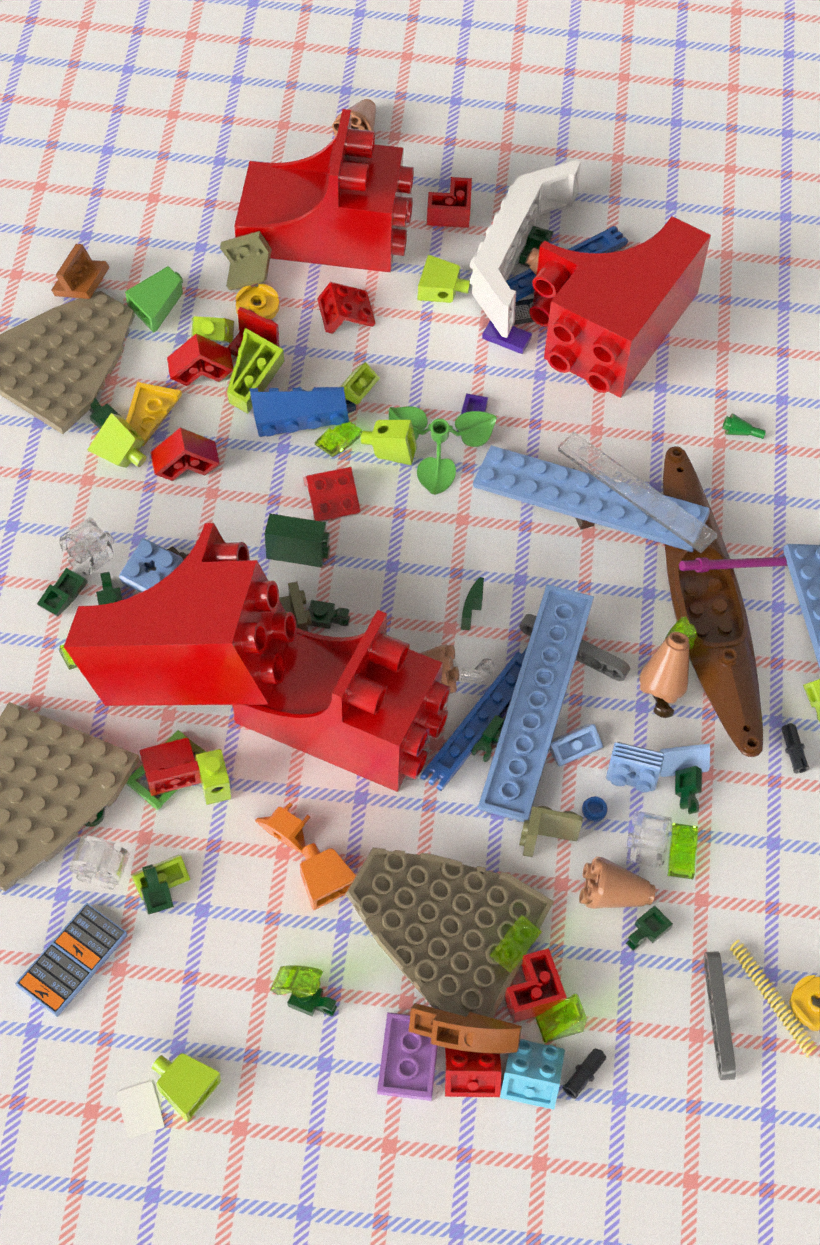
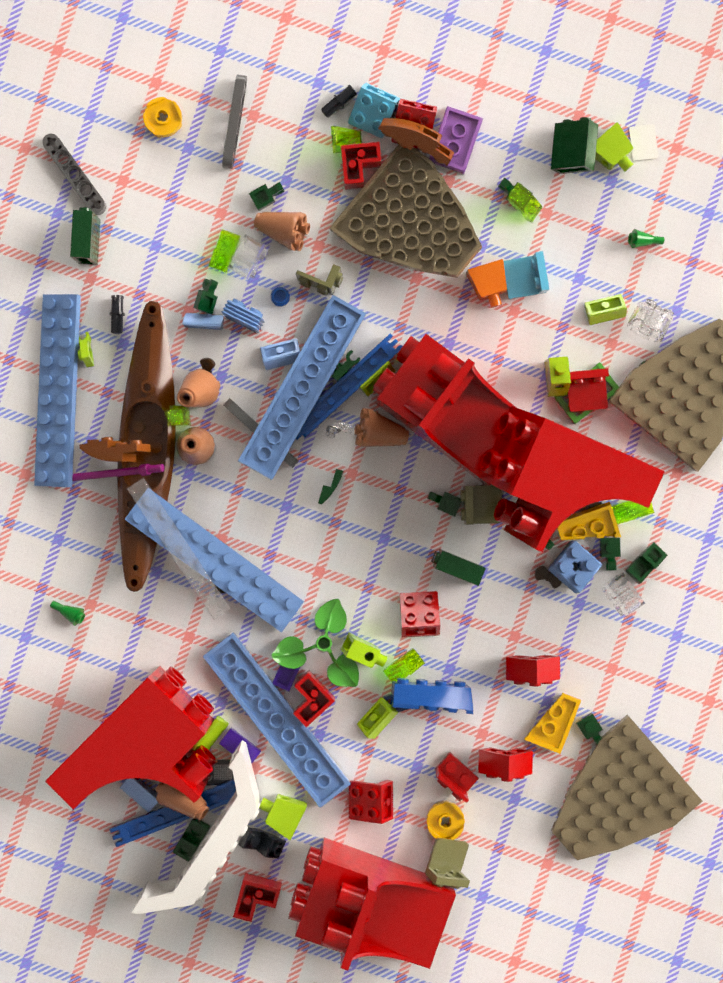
camera: 165 degrees left, 30 degrees up
tile [15,903,128,1017] -> none
dark orange bracket [51,244,110,299] -> none
torso [87,413,147,468] -> none
bright green slope [125,266,183,333] -> none
dark green plate [140,864,174,915] -> none
lime torso [191,316,234,343] -> none
lime wedge [227,328,285,414] -> none
orange piece [255,802,310,854] -> none
clear neon green slope [489,915,542,973] -> none
light yellow piece [730,940,817,1058] -> none
none -> dark orange slope [79,437,151,463]
none -> nougat cone [176,427,215,465]
none -> lime slope [193,715,229,751]
none -> medium blue plate [203,632,351,808]
none -> black slope [238,827,286,859]
none -> red brick [293,670,335,728]
none -> lime slope [360,361,396,397]
none -> medium azure bracket [504,251,549,299]
none -> dark green brick [551,117,598,174]
none -> green cone [628,229,665,248]

